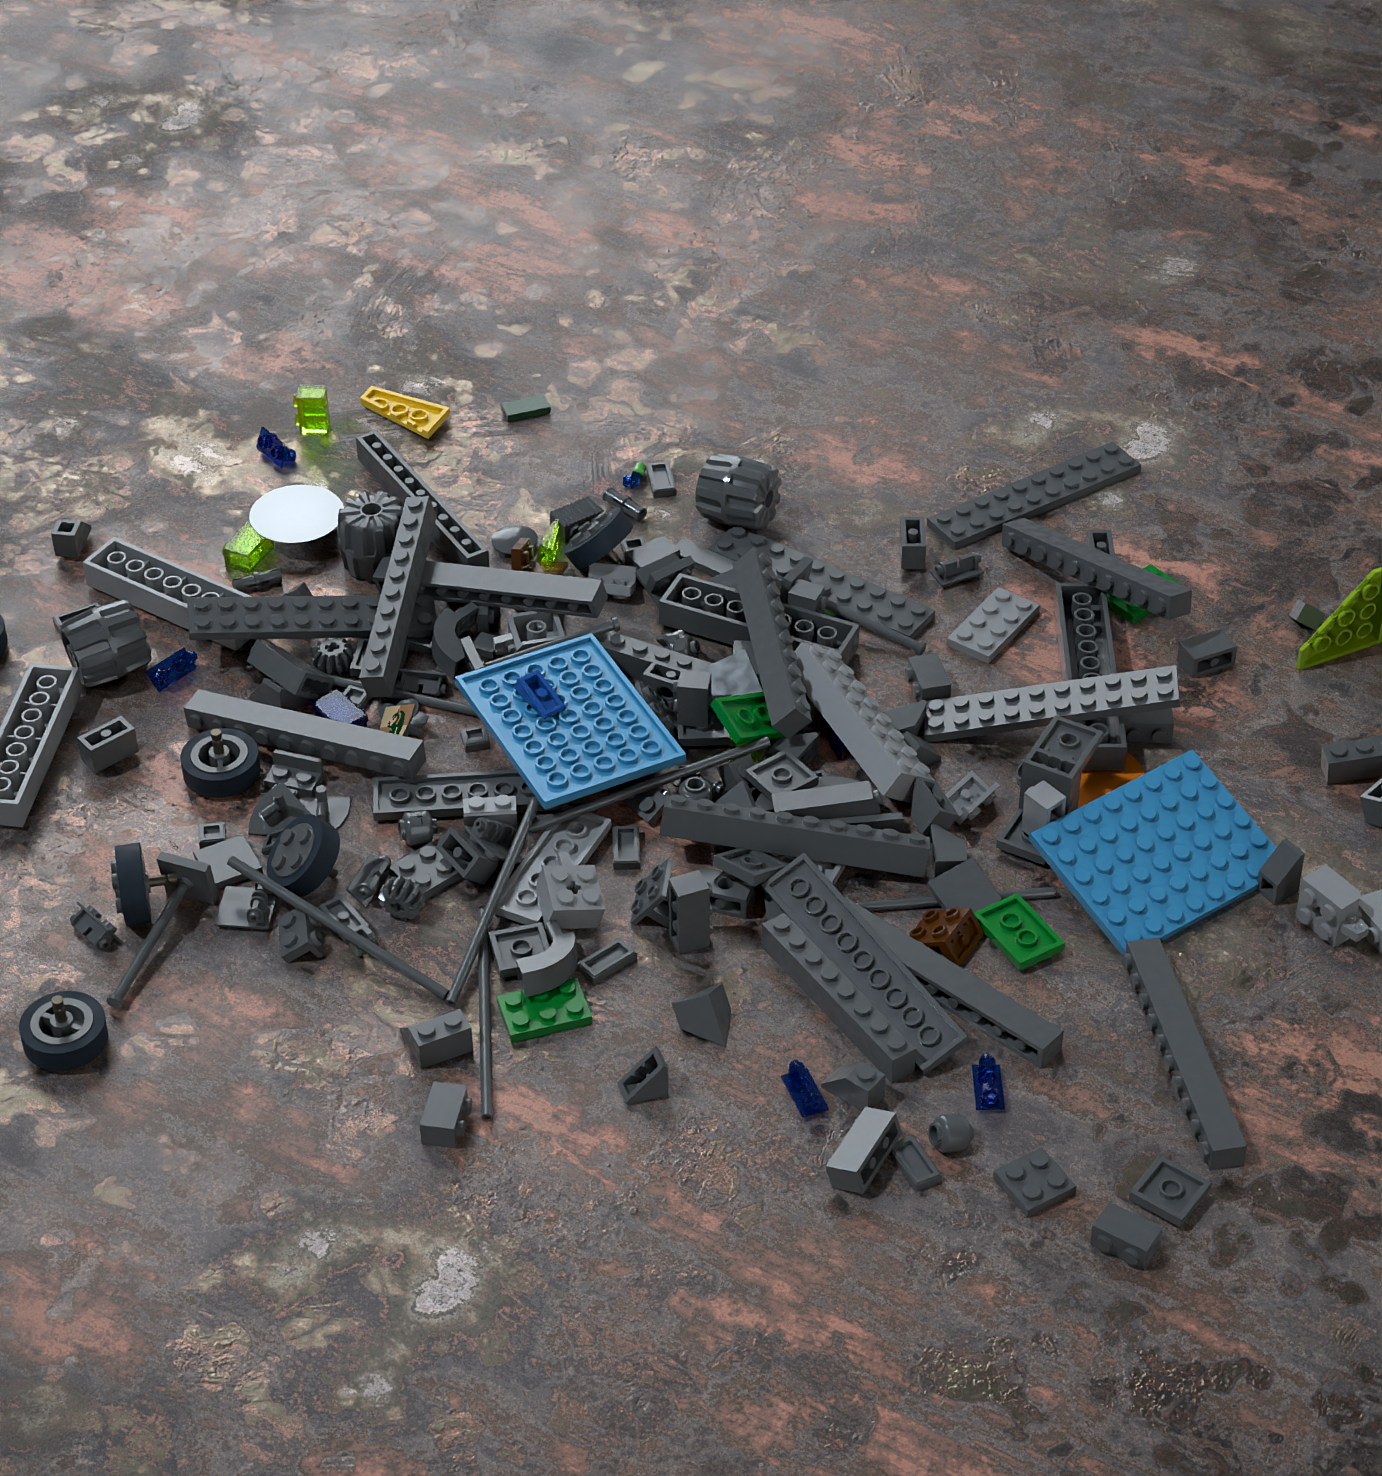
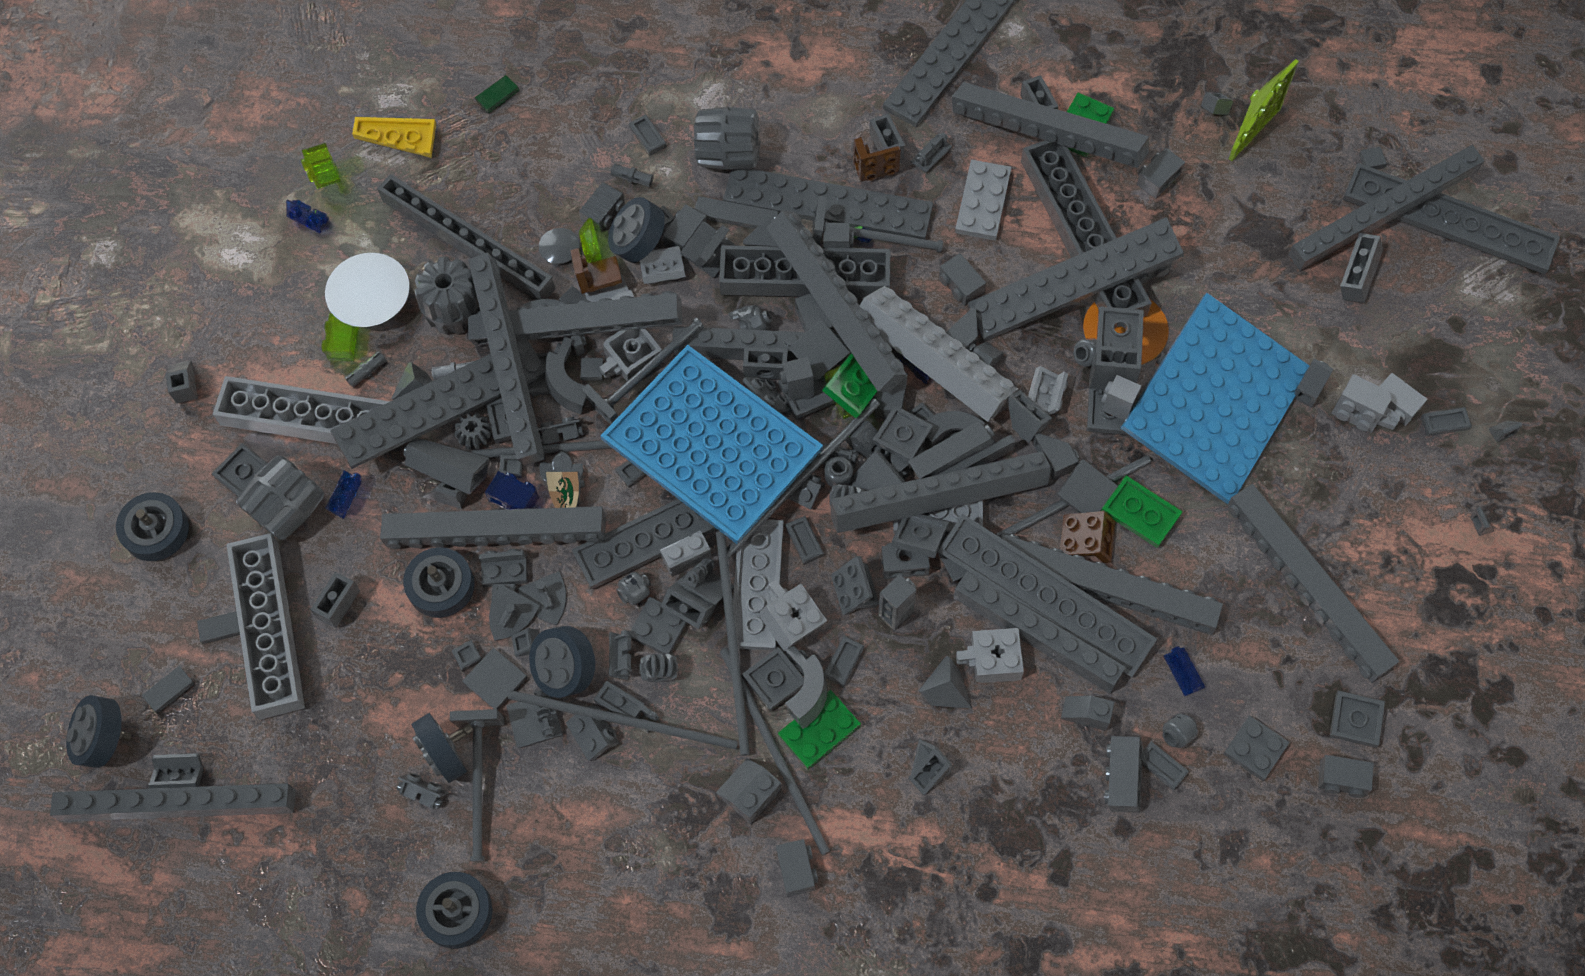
camera: 20 degrees left, 25 degrees up
blue slope [515,670,566,719] -> none
clear blue arm [623,462,646,489] -> none
clear blue hinge [781,1060,829,1118] -> none
none -> reddish brown bracket [853,137,901,182]
none -> light grey hinge [956,628,1024,683]

